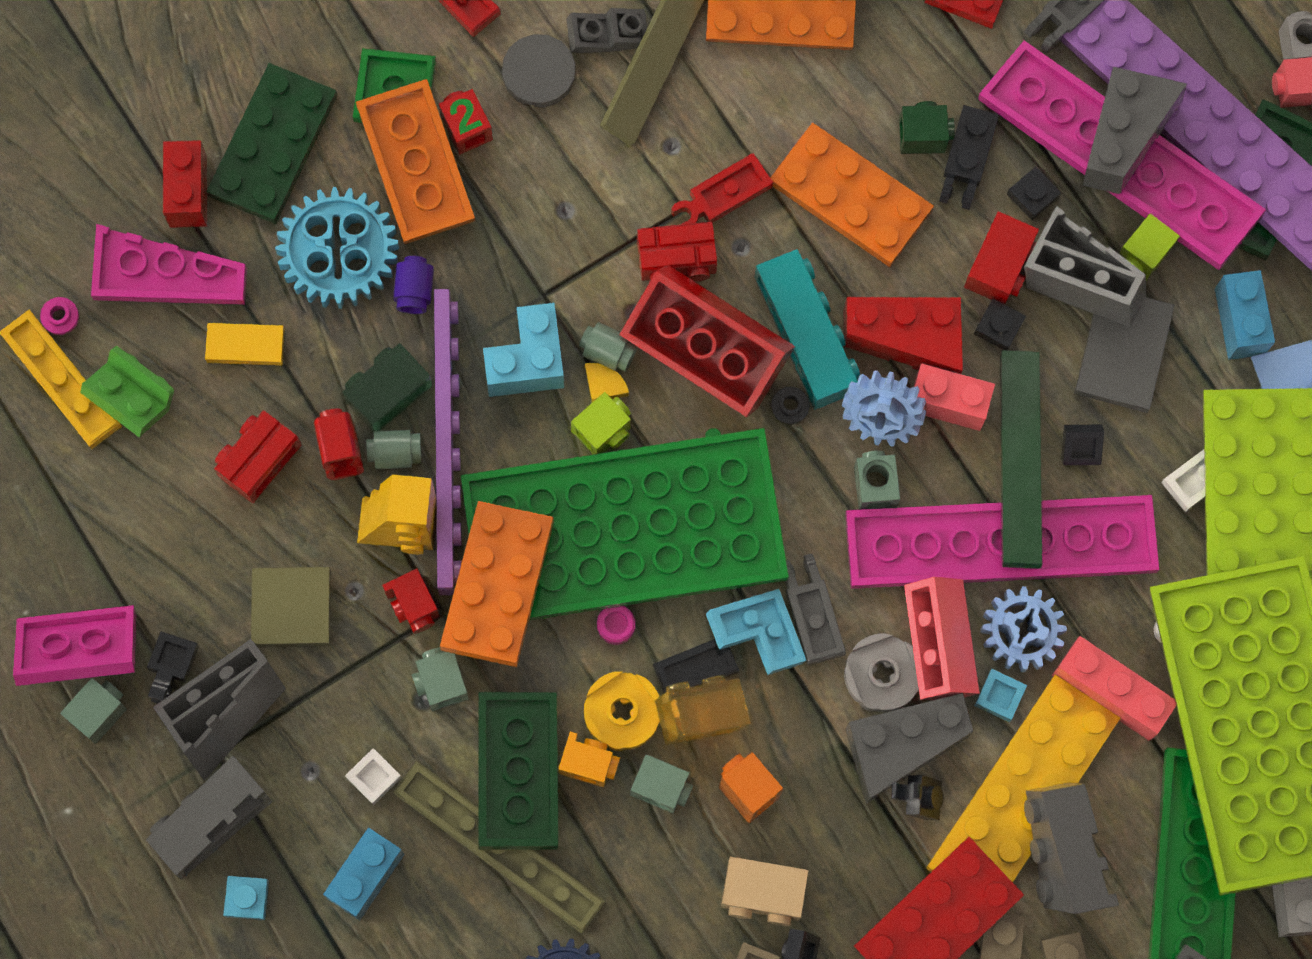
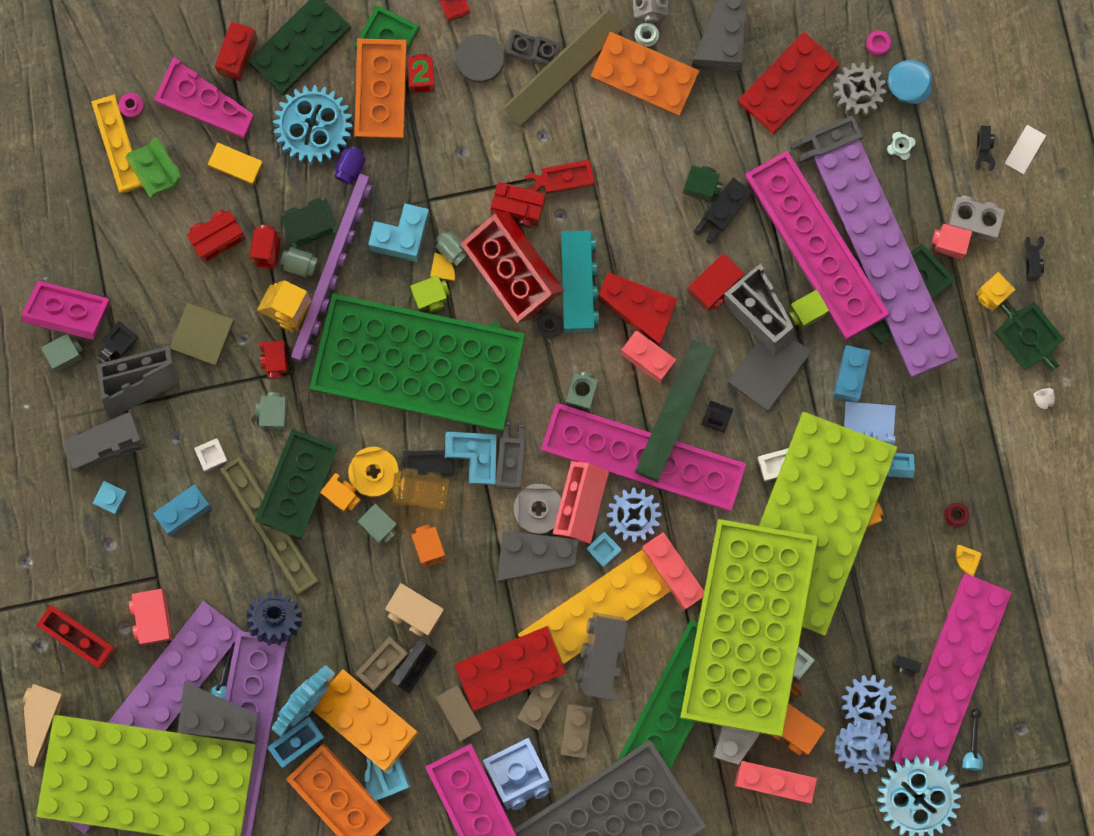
camera: 25 degrees right, 5 degrees up
orange plate [440,501,554,667] -> none
dark pink tile [597,606,635,645] -> none
orange plate [770,122,934,267] -> none
light blue gear [842,370,926,447] -> none
black plate [891,775,944,820] -> none
black plate [974,299,1026,351] -> none
black plate [1007,166,1061,220] -> none
dark grey wedge [1083,67,1187,194] -> none

